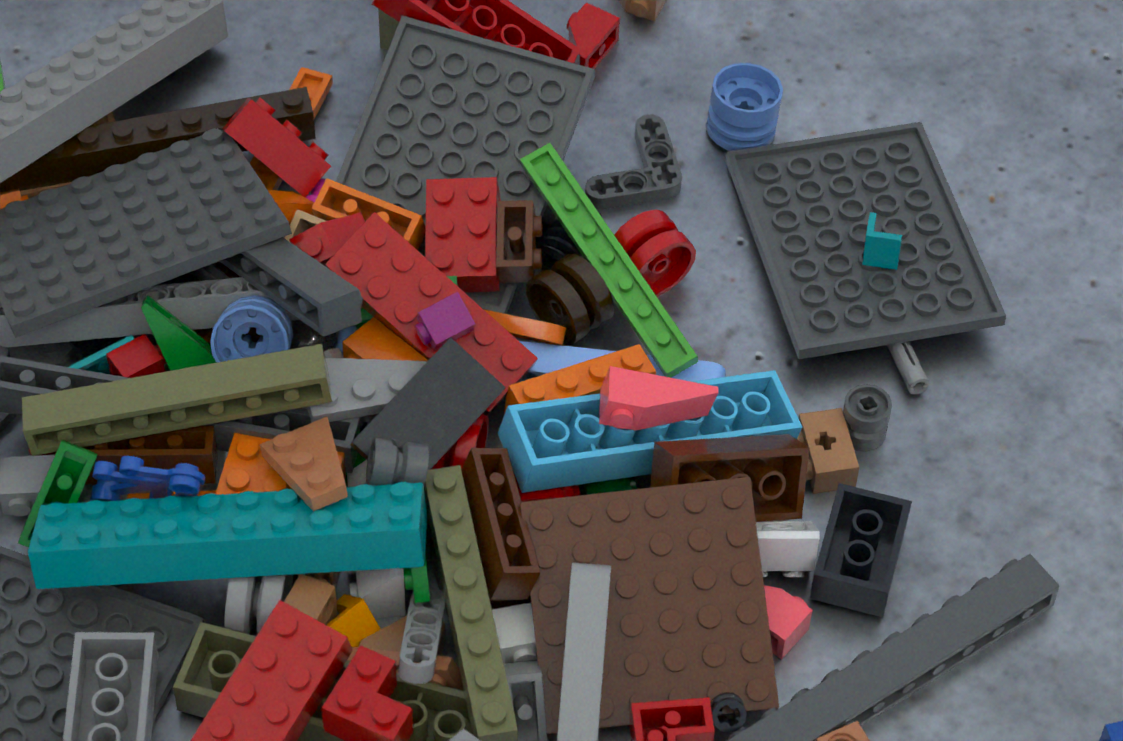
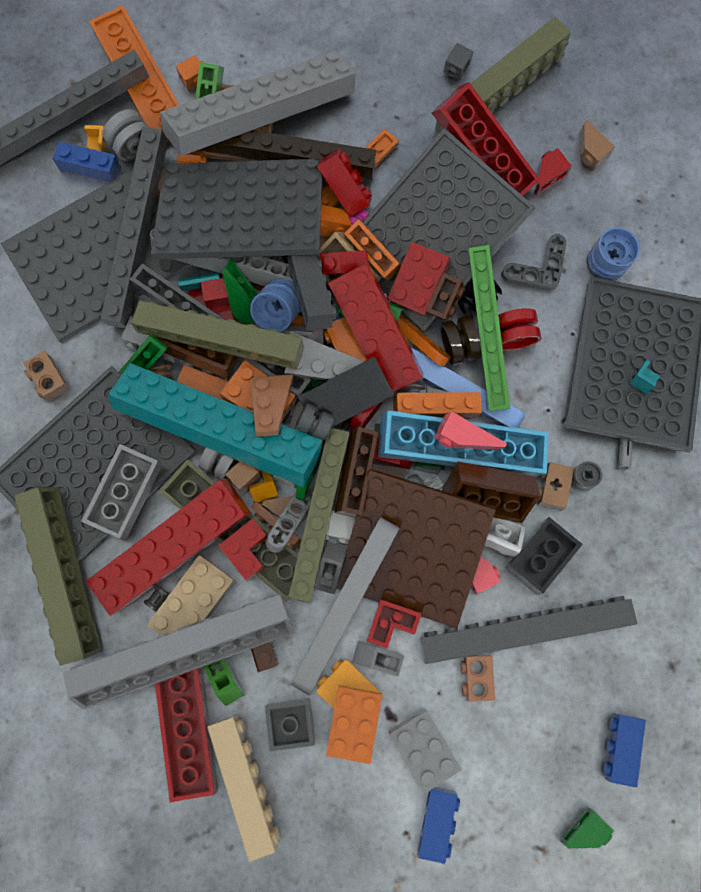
camera: 25 degrees right, 25 degrees up
blue plant [90,456,205,501] -> none
magenta brick [415,292,475,351] -> none
black bush [710,692,747,732] -> none

